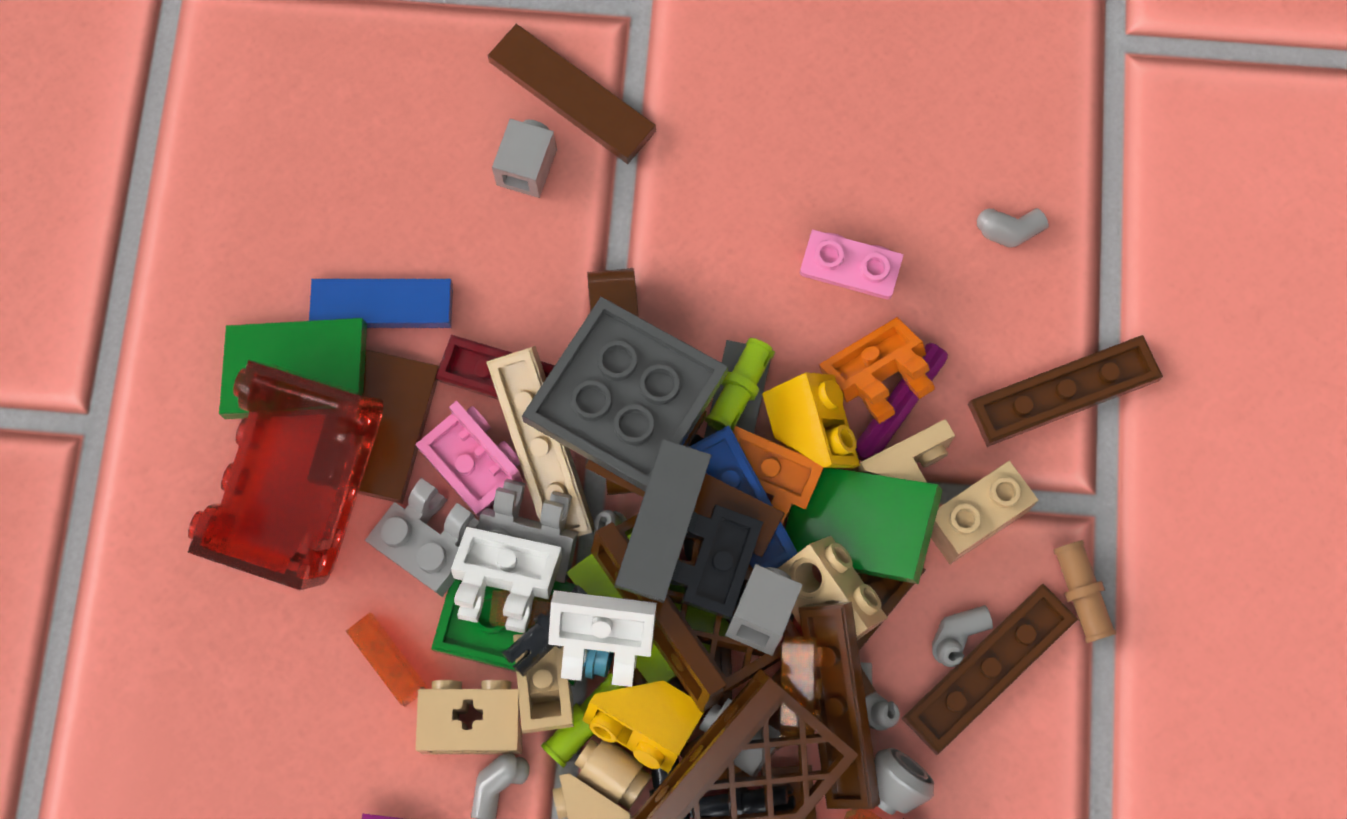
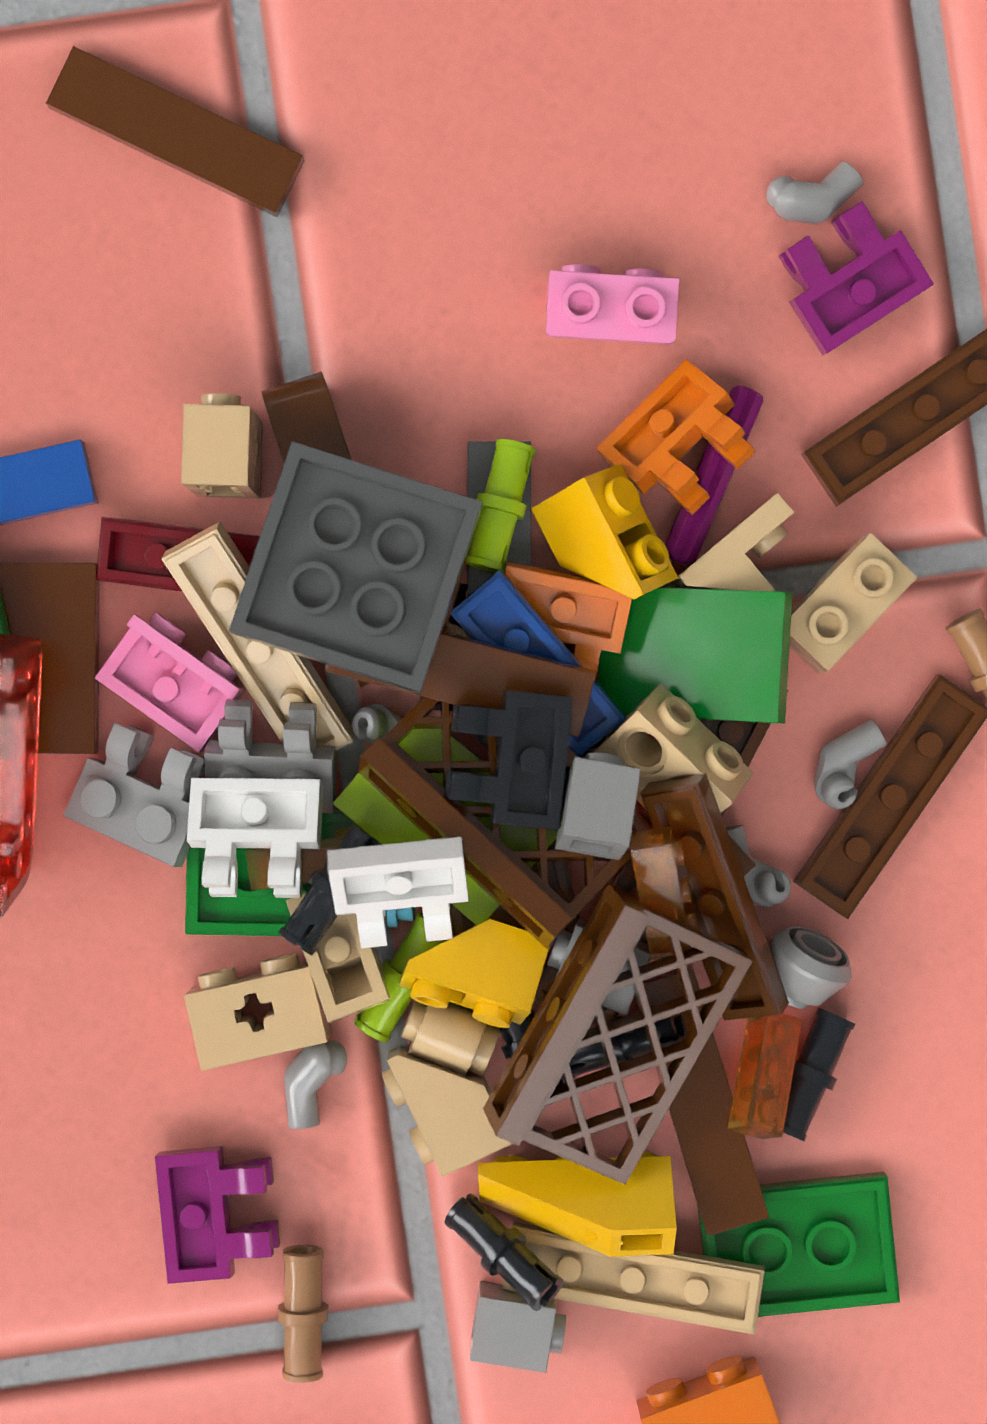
camera: 15 degrees left, 15 degrees up
clear orange piece [346,612,429,707] -> none
light grey brick [492,119,557,198] -> none
dark grey tile [614,439,711,603] -> none
none -> tan brick [181,393,263,498]
none -> magenta plate [778,201,934,356]

